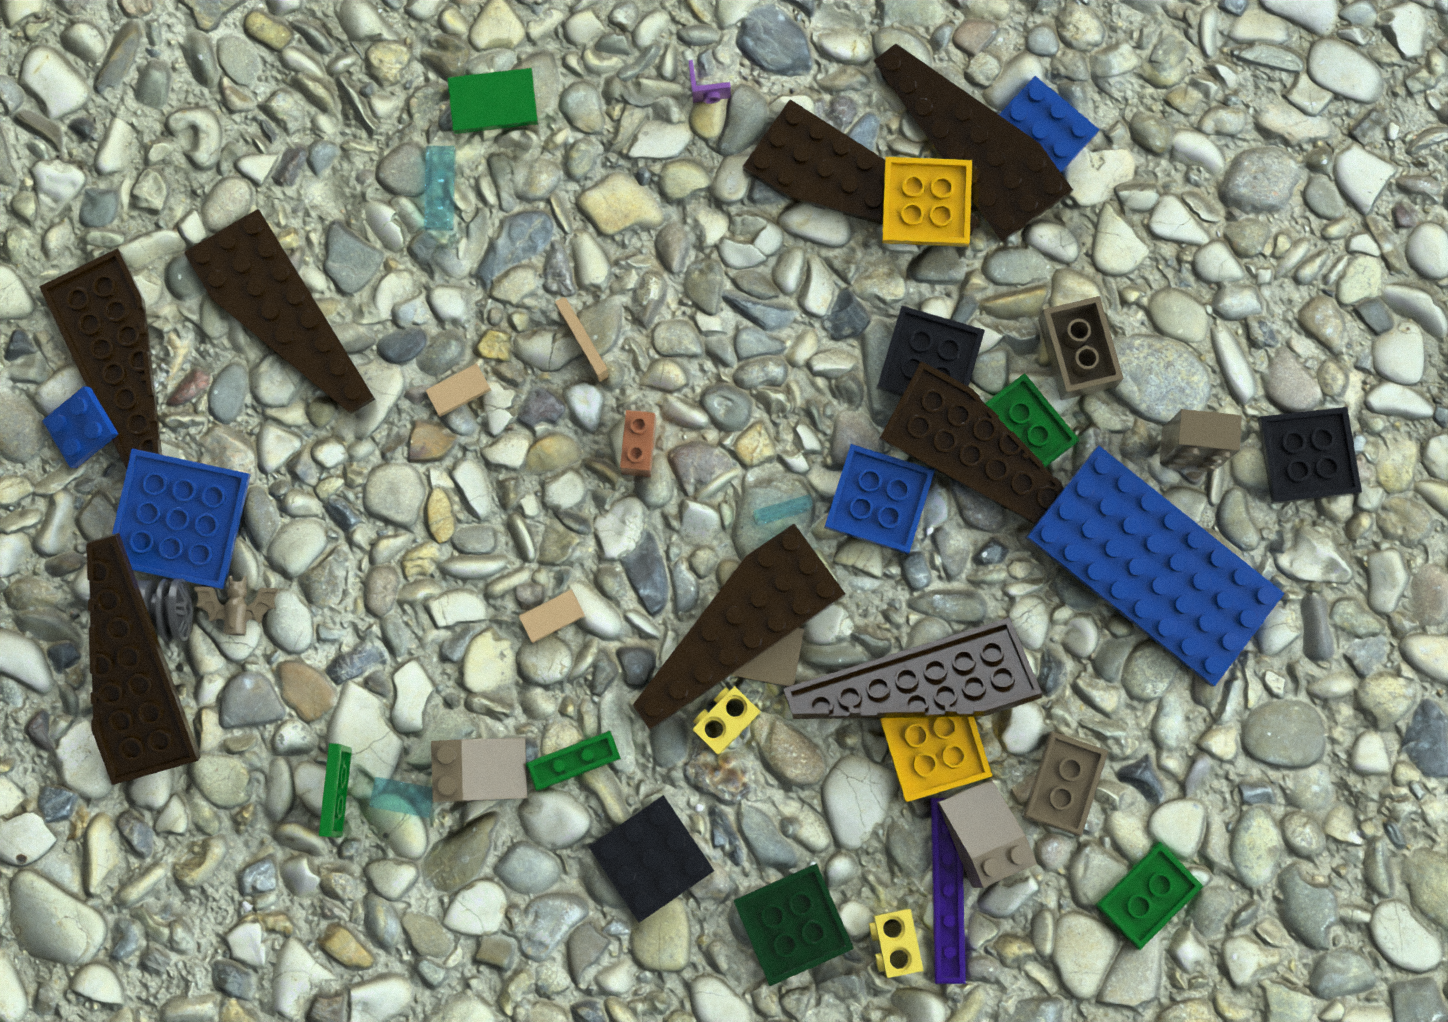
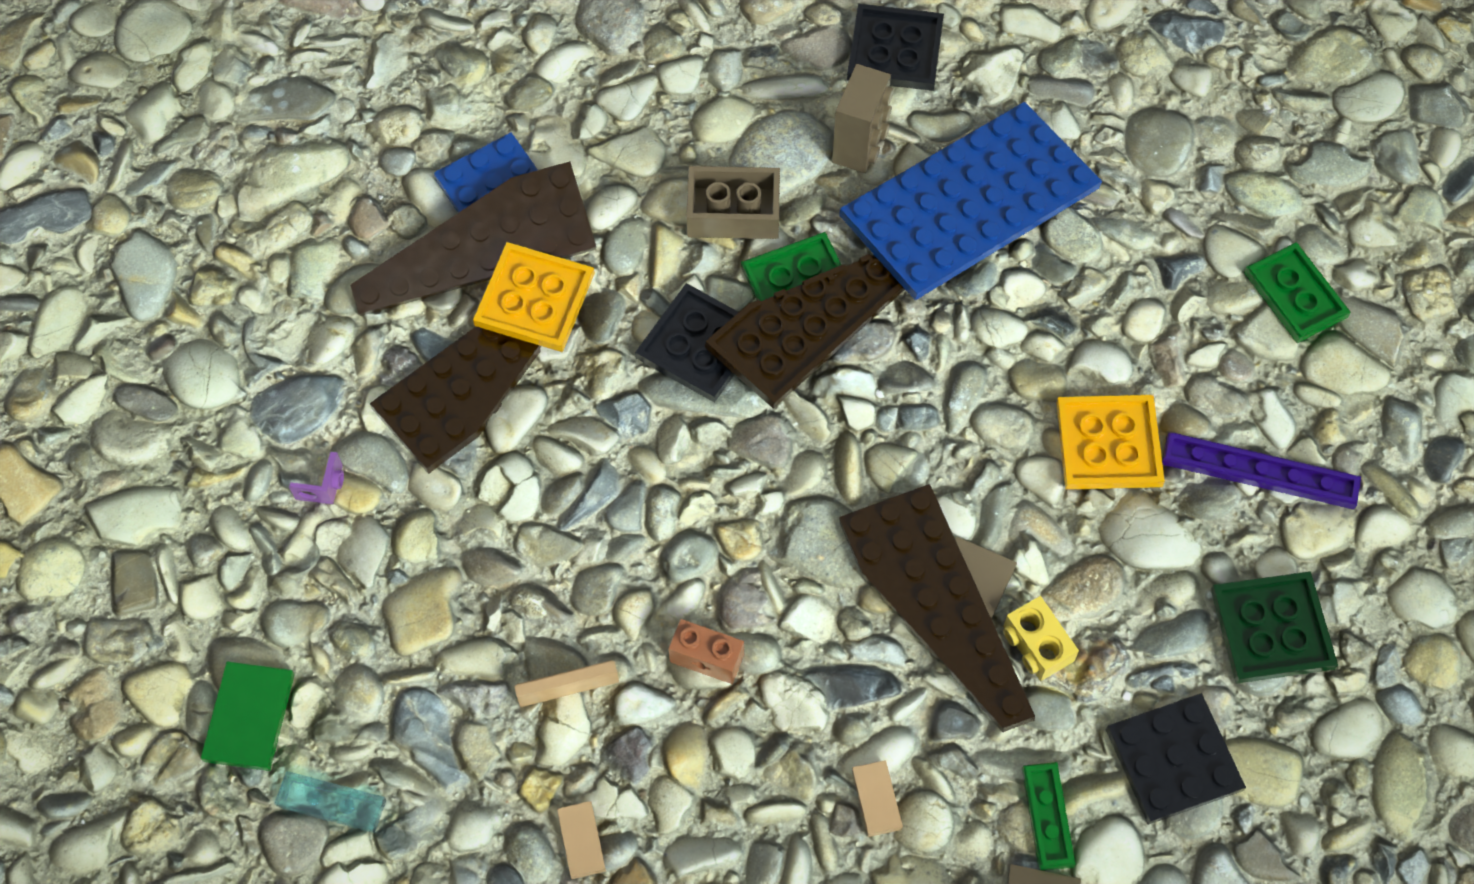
camera: 75 degrees left, 15 degrees down
clear light blue tile [753,494,813,526] -> none
wing [783,617,1042,719] -> none
blue plate [824,444,935,555] -> none
light yellow brick [869,909,924,978] -> none
slope [937,779,1037,888] -> none
dark tan tile [1022,731,1108,837] -> none

